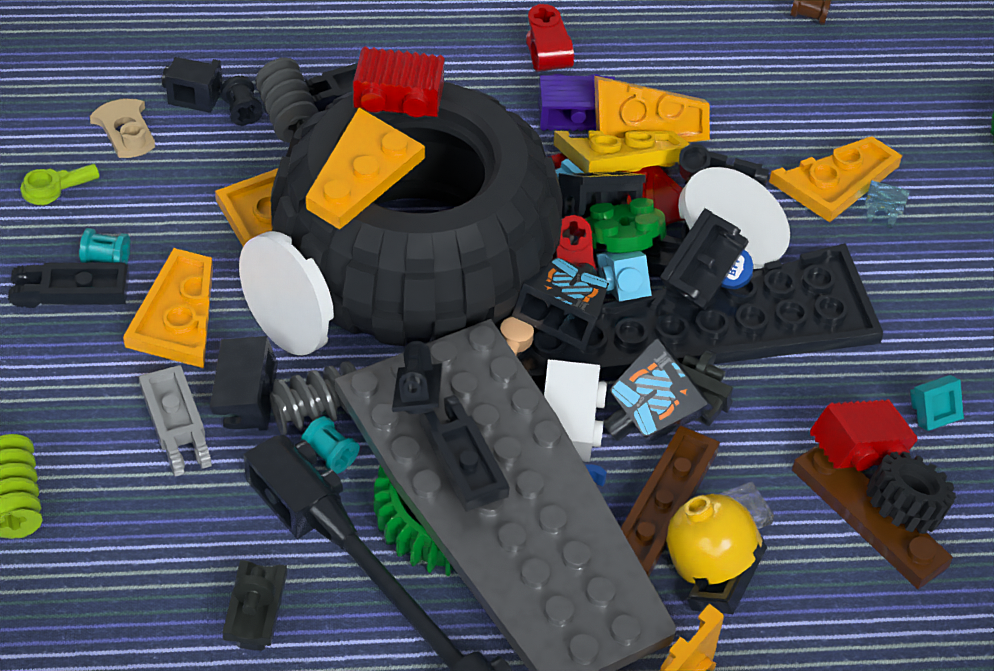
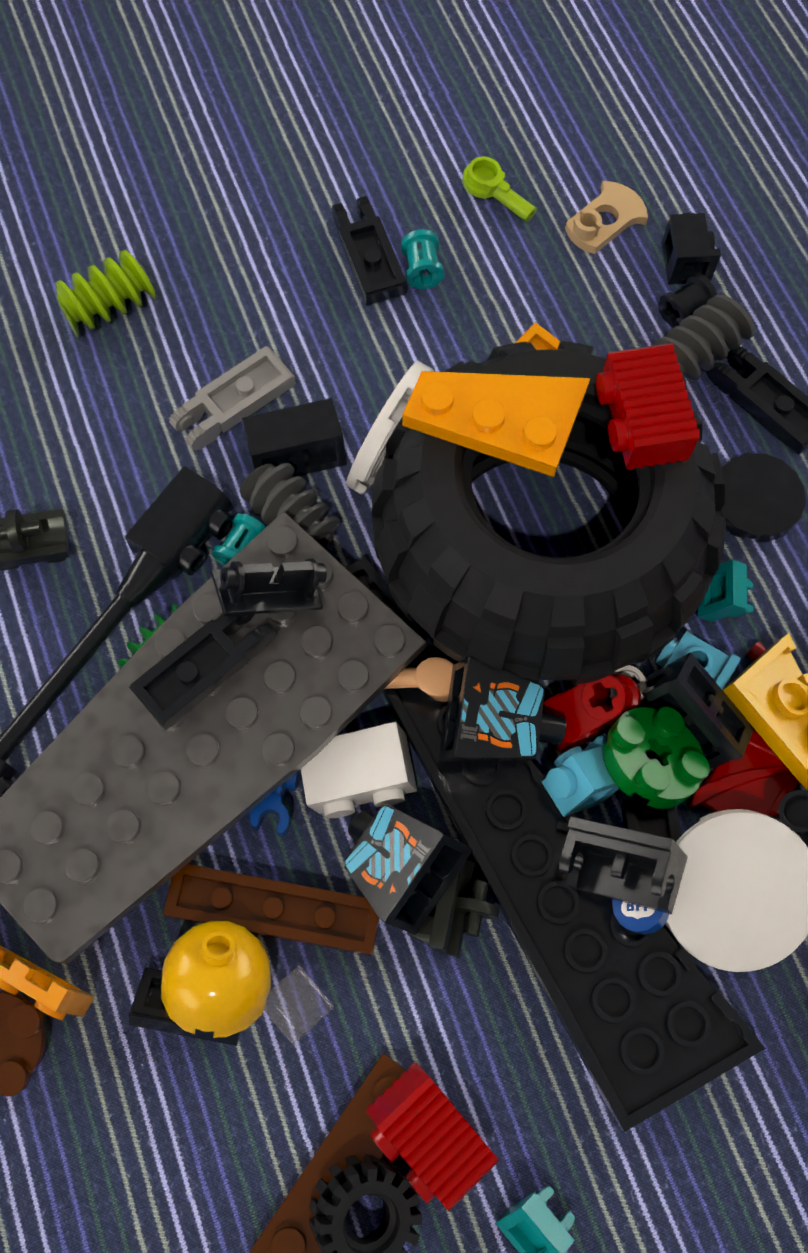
camera: 75 degrees right, 20 degrees up
light orange wing [123,248,213,368] -> none

